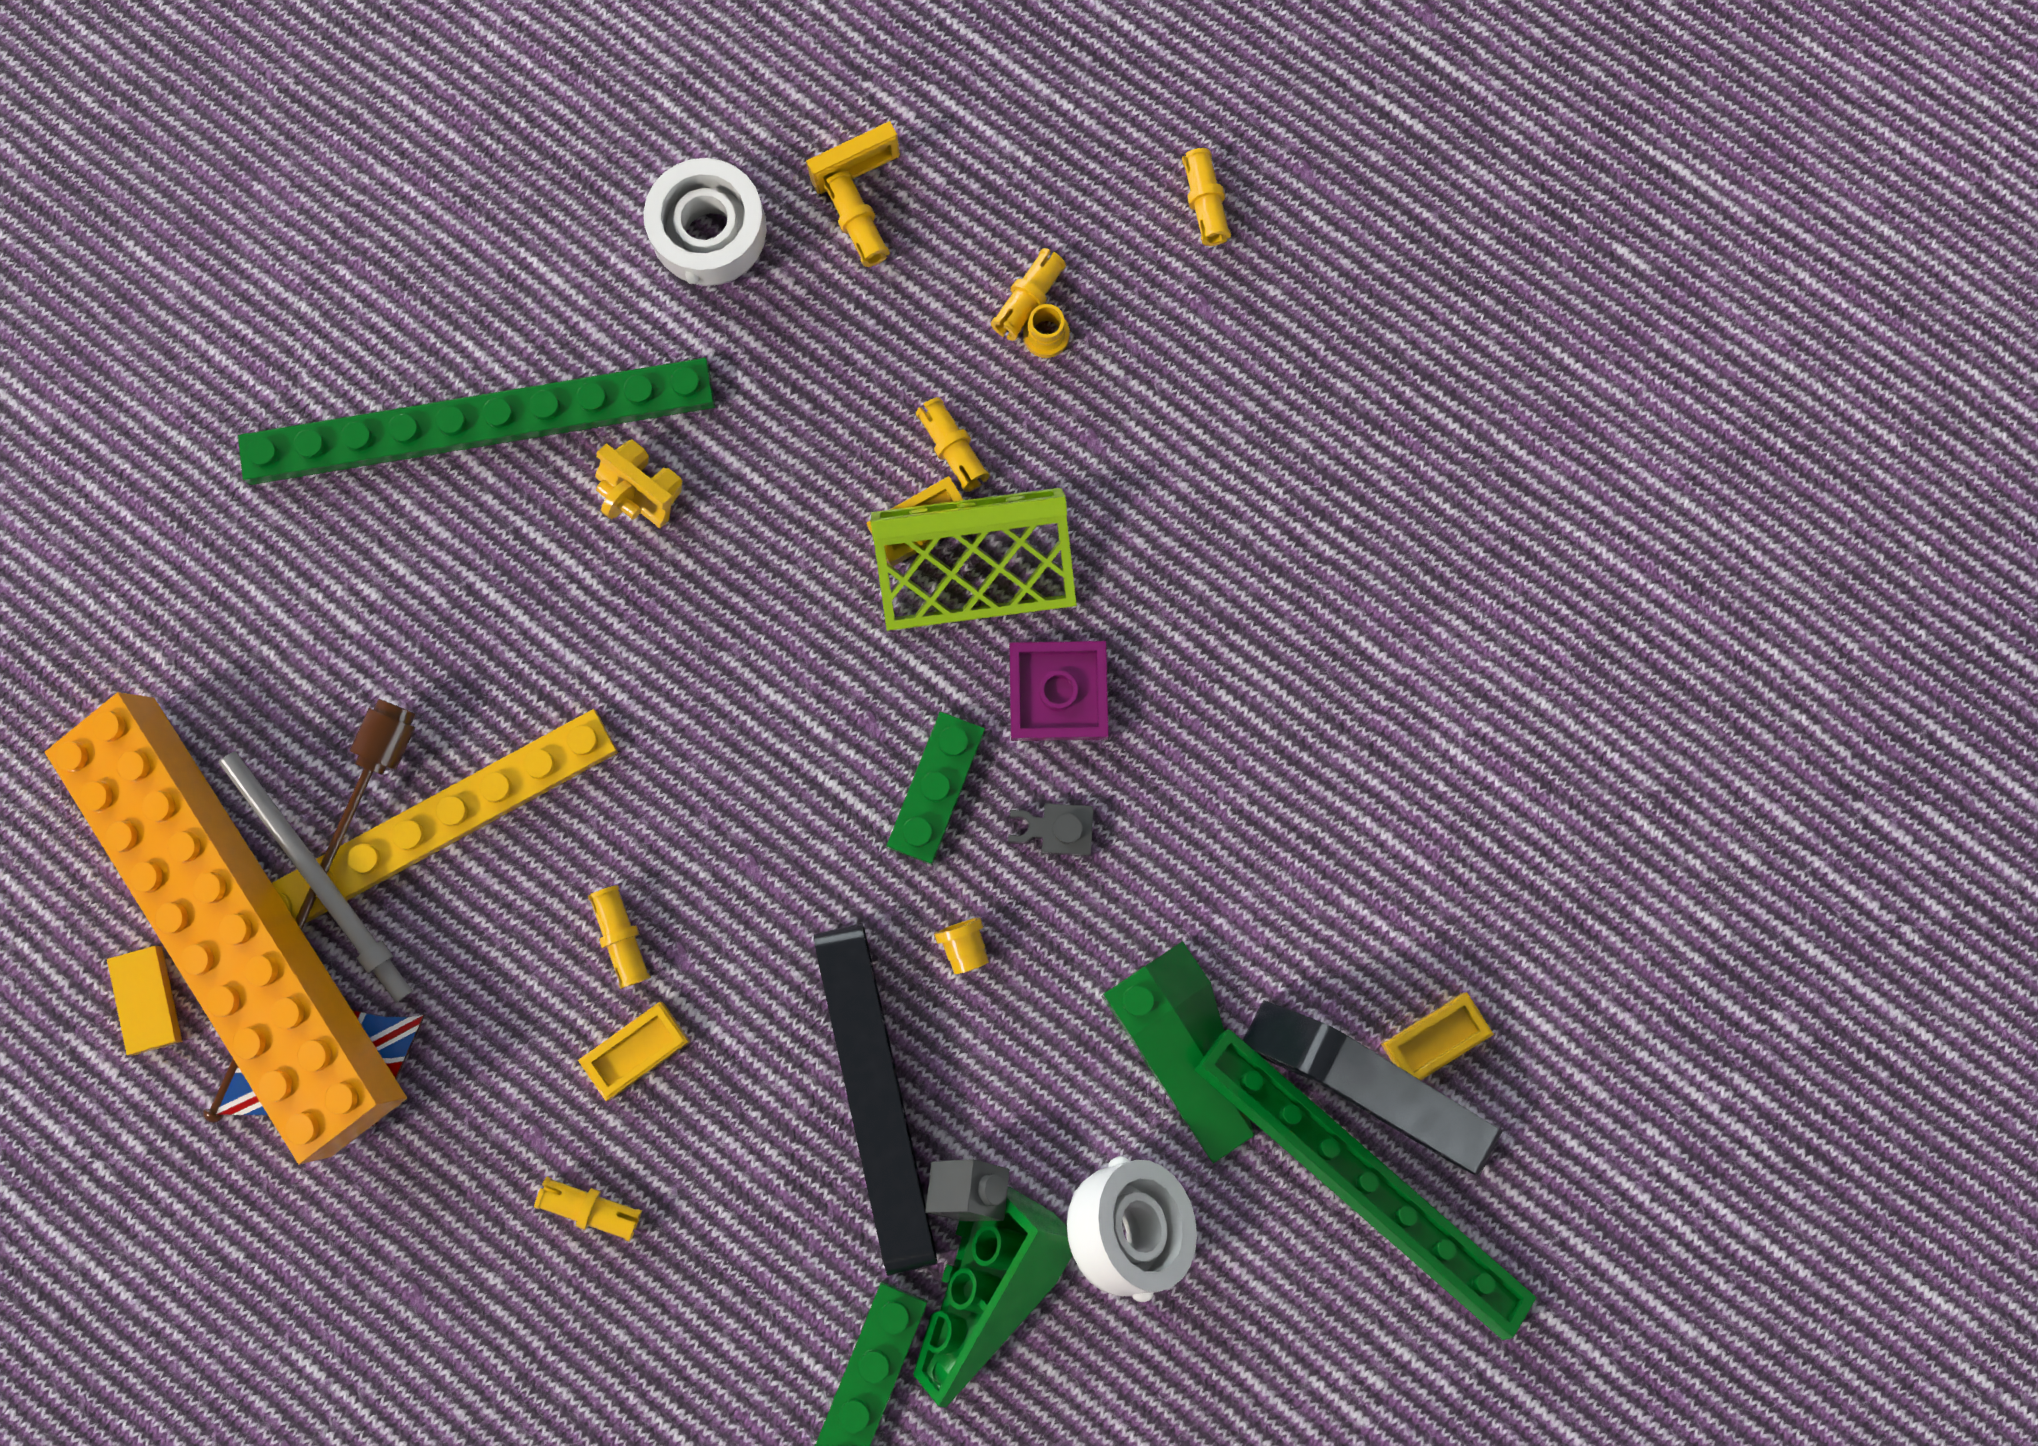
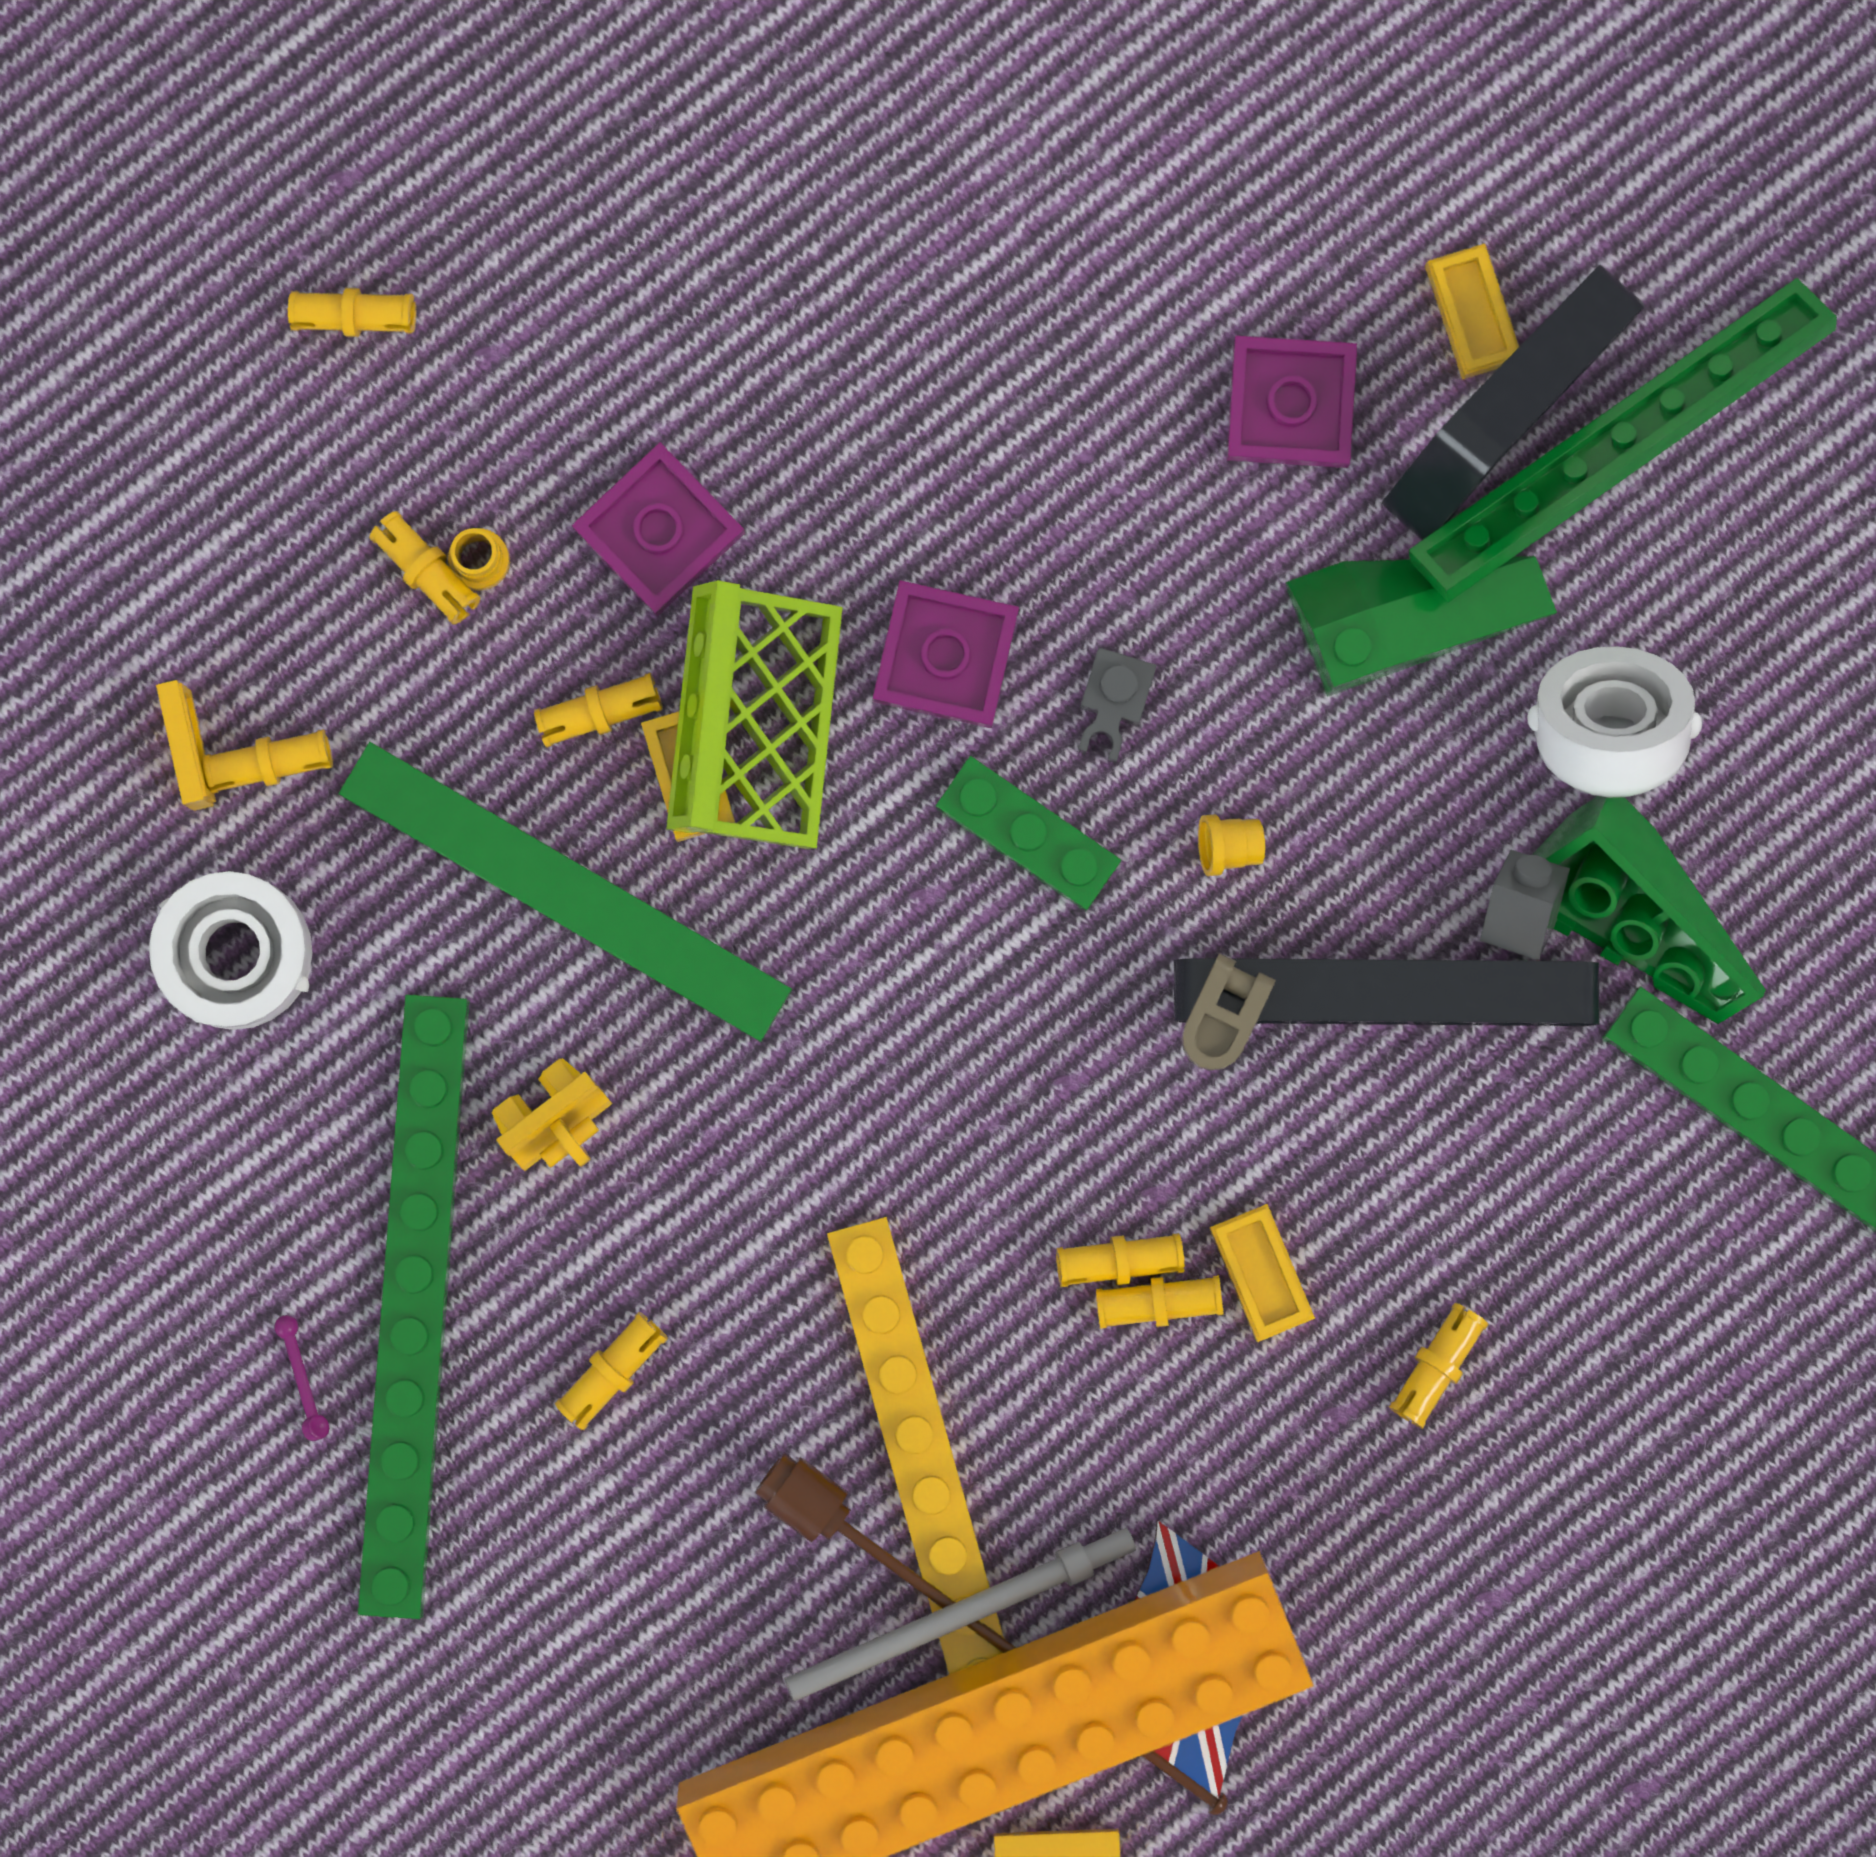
camera: 75 degrees left, 5 degrees up
none -> magenta hinge [274,1315,330,1441]
none -> green tile [338,741,792,1043]
none -> yellow pin [555,1312,668,1430]
none -> magenta plate [571,442,745,616]
none -> yellow pin [1096,1275,1224,1329]
none -> dark tan plate [1181,953,1276,1071]
none -> magenta plate [1227,335,1357,468]

